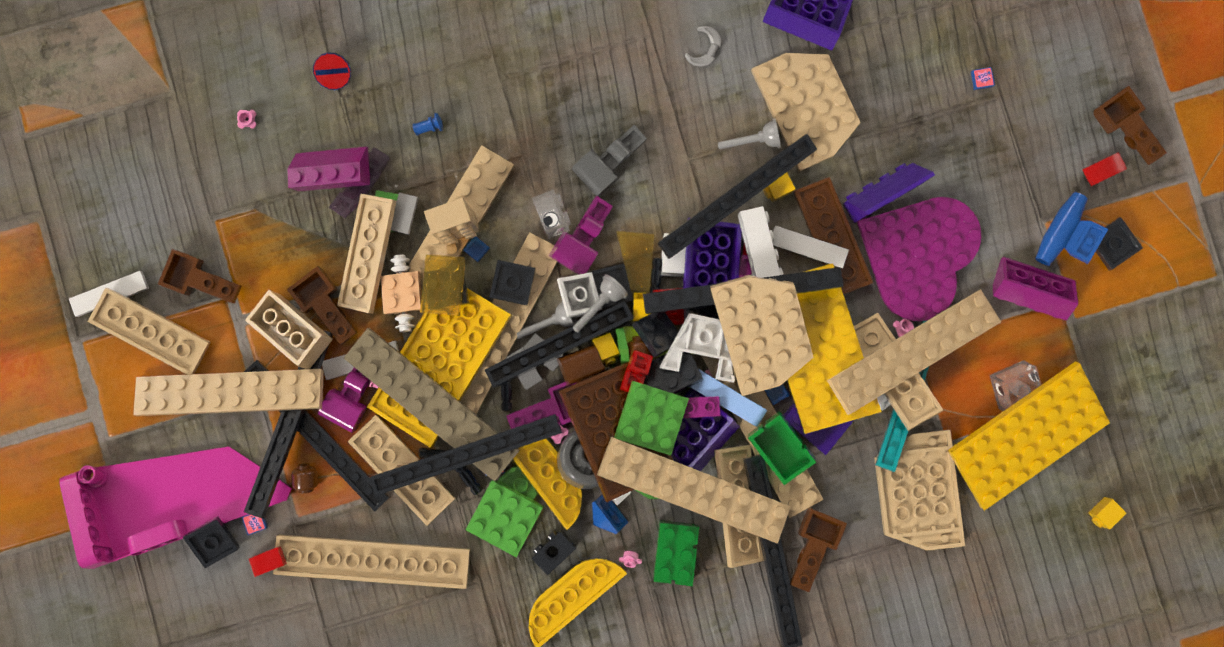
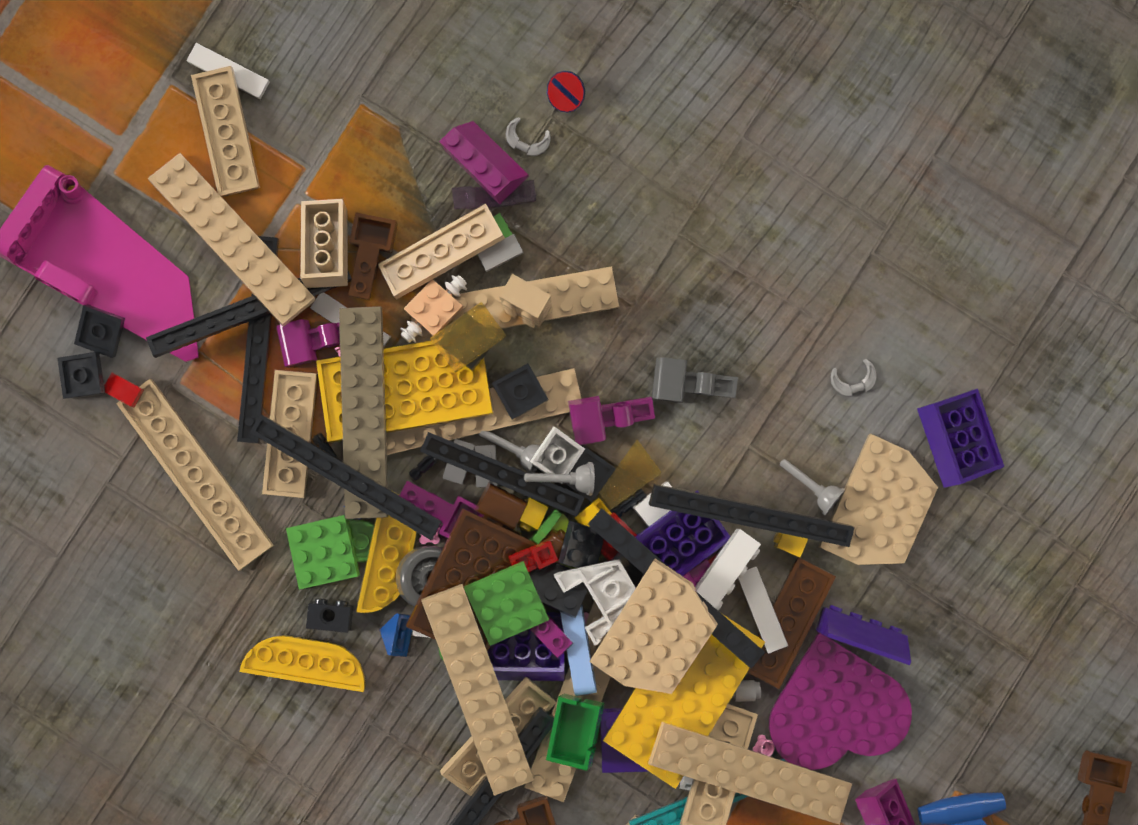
camera: 45 degrees right, 0 degrees up
reddish brown plate [158,249,242,304] -> none
bright pink plate [237,110,257,129] -> none
tile [242,514,268,535] -> none
reddish brown head [291,463,318,493] -> none
blue pin [413,113,443,135] -> none
black axle [455,466,483,495] -> none
blue tile [463,236,490,262] -> none
clear brick [532,189,571,239] -> none
bright pink plate [619,551,642,568] -> none
green piece [653,520,699,586] -> none
blue tile [764,384,790,405] -> none
tile [971,67,995,90] -> none
red slope [1082,152,1127,186] -> none
none -> black plate [57,352,105,399]
none -> light grey piece [506,117,550,156]
none -> light grey brick [732,680,761,702]

